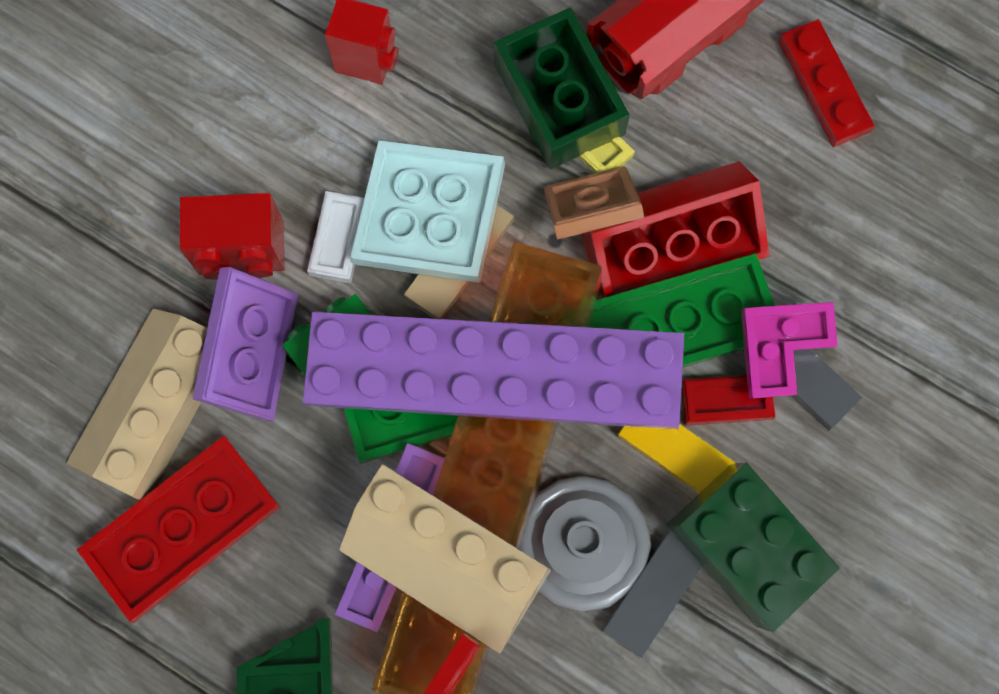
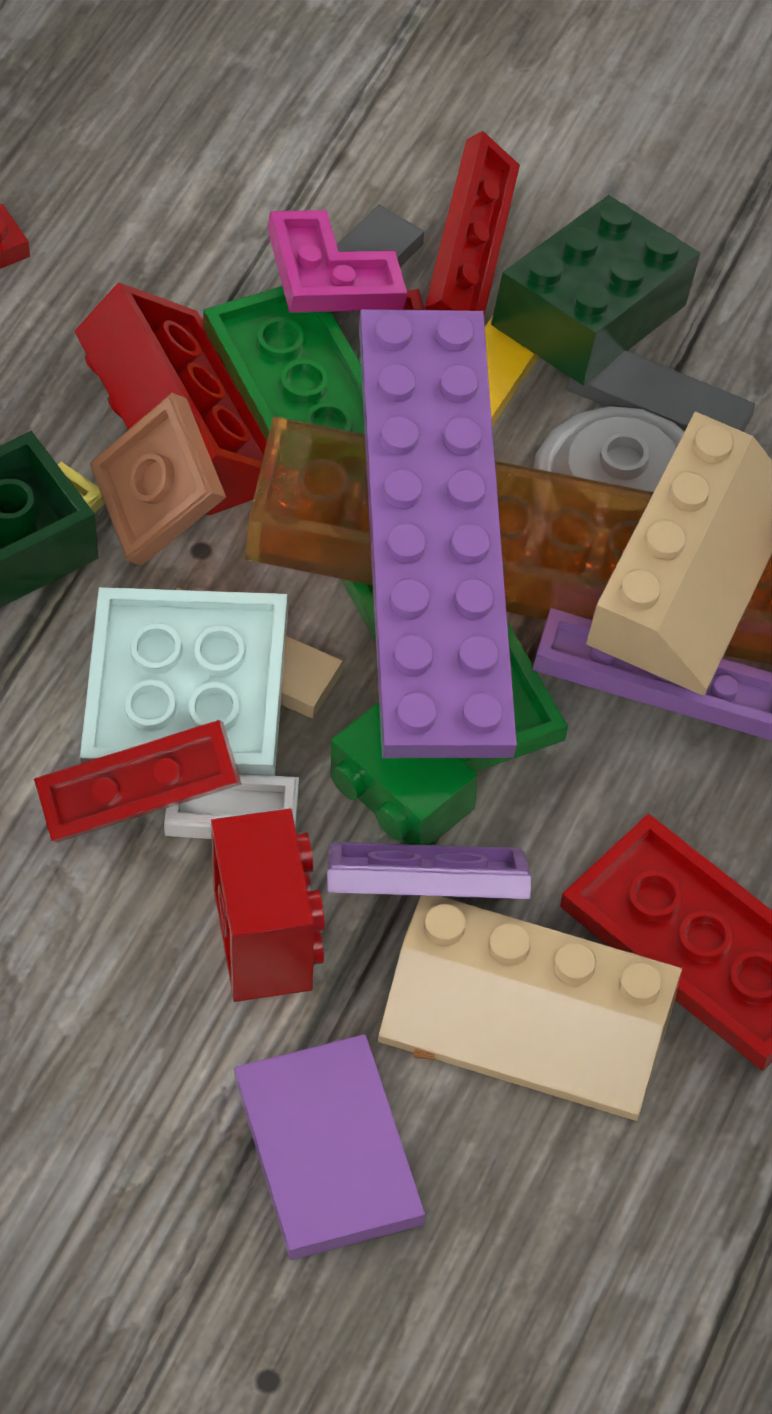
camera: 100 degrees left, 20 degrees down
none -> red plate [34,720,242,843]
none -> medium lavender tile [234,1034,425,1260]
none -> red plate [424,131,520,316]

